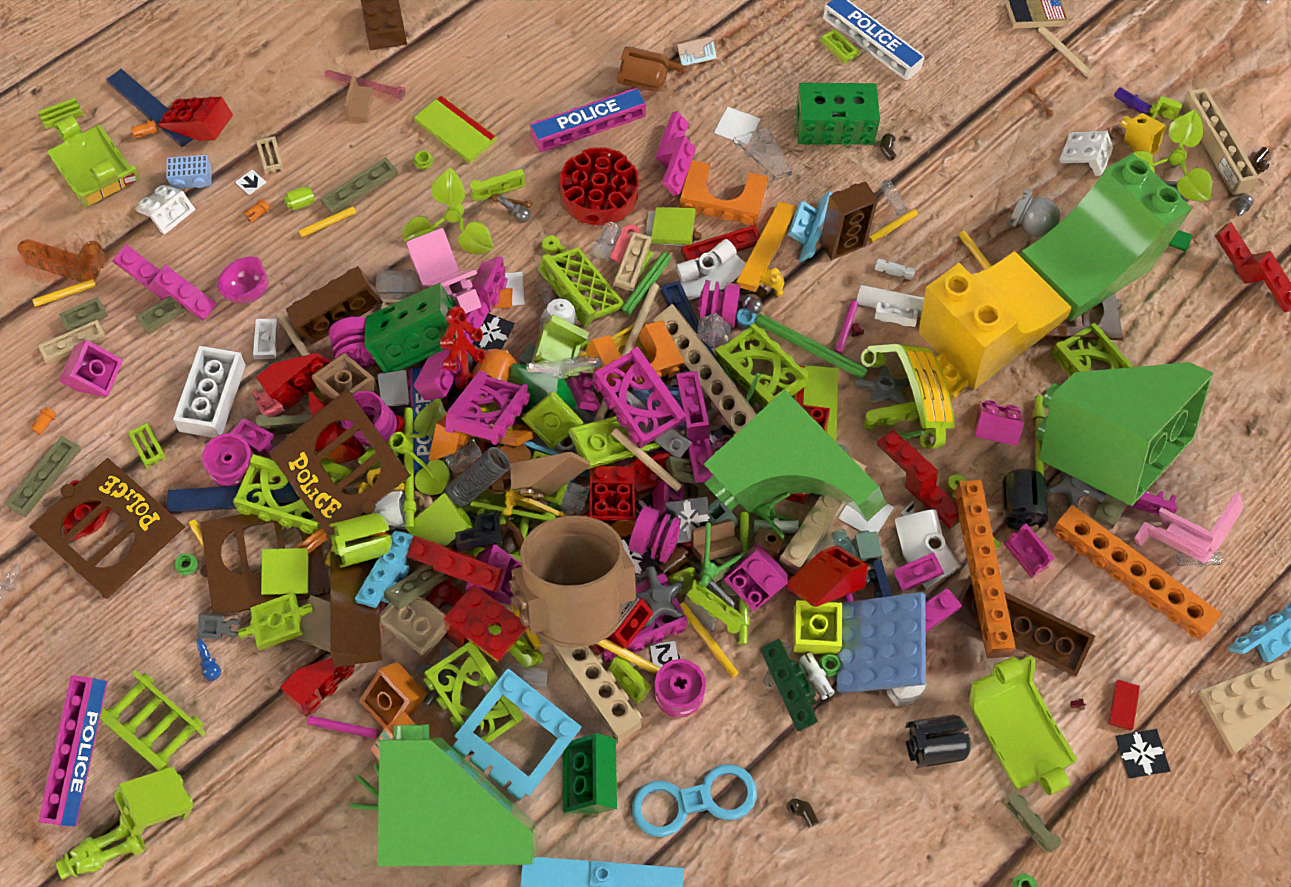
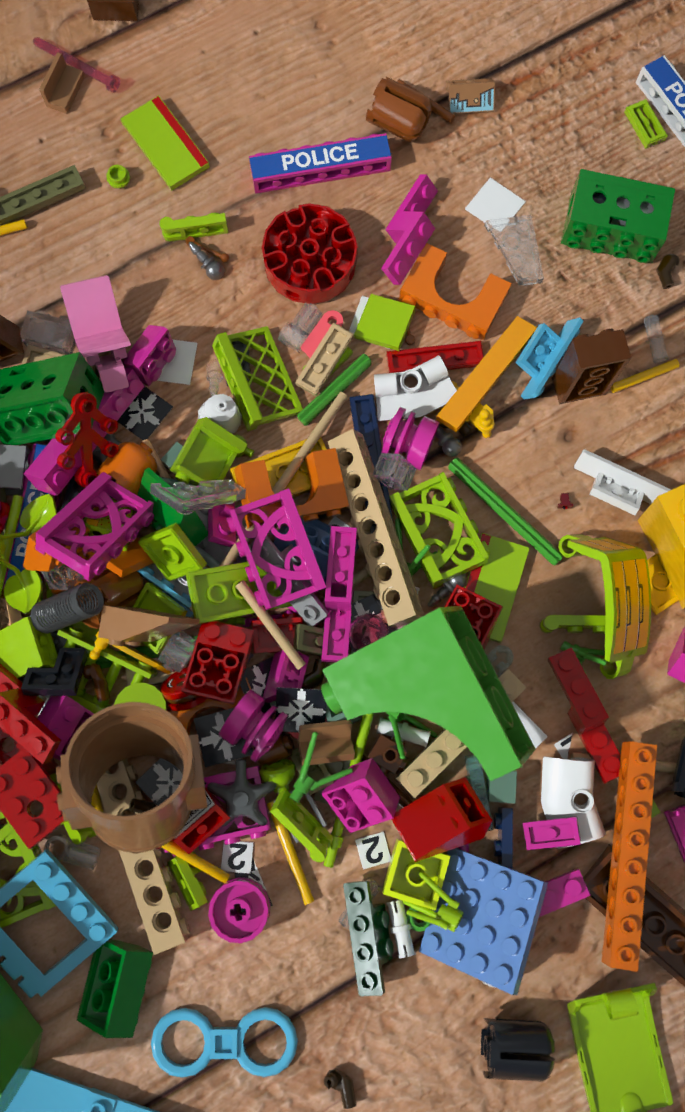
camera: 15 degrees right, 15 degrees up
lime plant [402,167,494,254] -> none
orange sticker [493,288,513,308] -> none
lime piece [542,235,566,254] -> none
medium azure tile [736,308,757,329] -> none
dark pink bar [835,301,858,355] -> none
dark grey animal [856,366,910,404] -> none
white axle [875,259,915,280] -> none
lime piece [947,474,966,501] -> none
none -> white sticker [355,832,391,870]
none -> lime plant [403,872,464,932]

